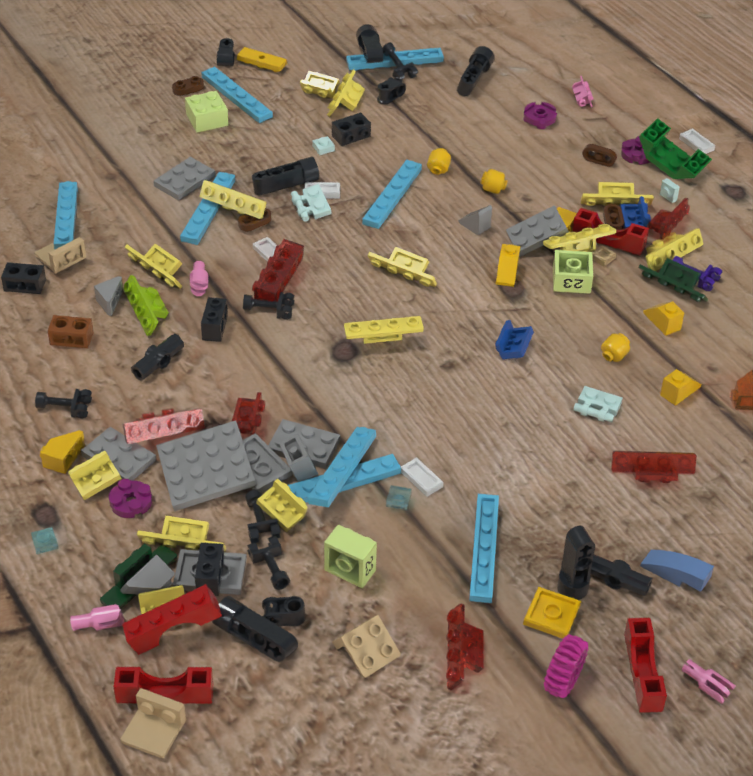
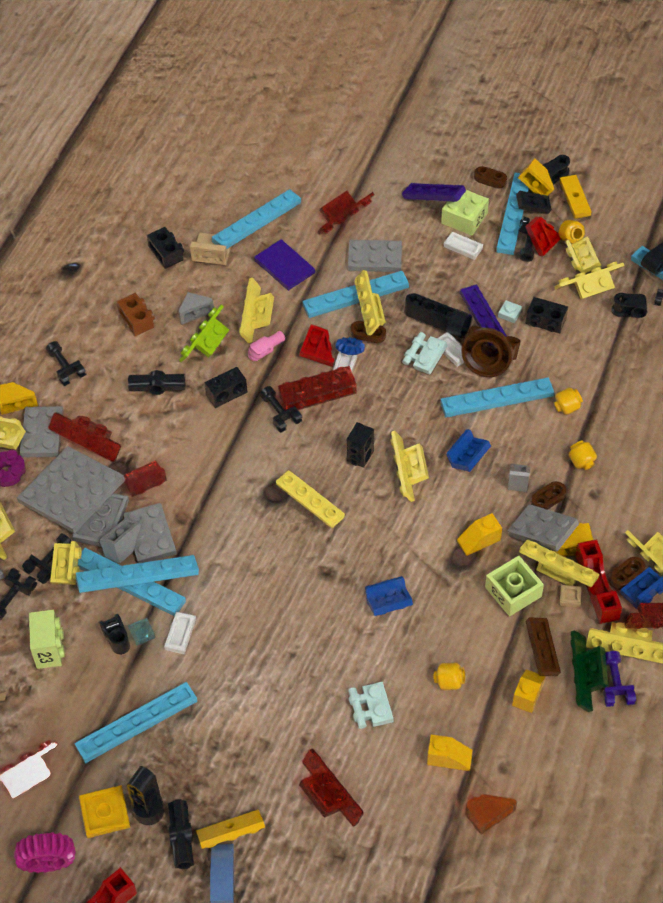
camera: 55 degrees right, 10 degrees up
none -> black piece [99,614,130,655]
none -> yellow tile [196,809,265,849]
none -> dark purple tile [254,239,315,291]
none -> red wing [299,324,334,367]
none -> clear red bracket [317,191,375,235]
none -> blue gear [335,337,365,355]
none -> black brick [346,422,374,468]
none -> dark purple plate [402,183,466,202]
none -> white tile [444,232,483,260]
none -> blue bracket [446,429,491,472]
none -> dark purple plate [460,284,507,346]
none -> reddish brown piece [462,326,521,378]
none -> black plate [516,191,552,214]
none -> yellow slope [518,158,554,196]
none -> black bar [518,216,535,262]
none -> red wing [525,217,561,256]
none -> reddish brown plate [526,617,561,677]
none -> reddish brown plate [531,481,566,510]
none -> yellow head [559,220,585,244]

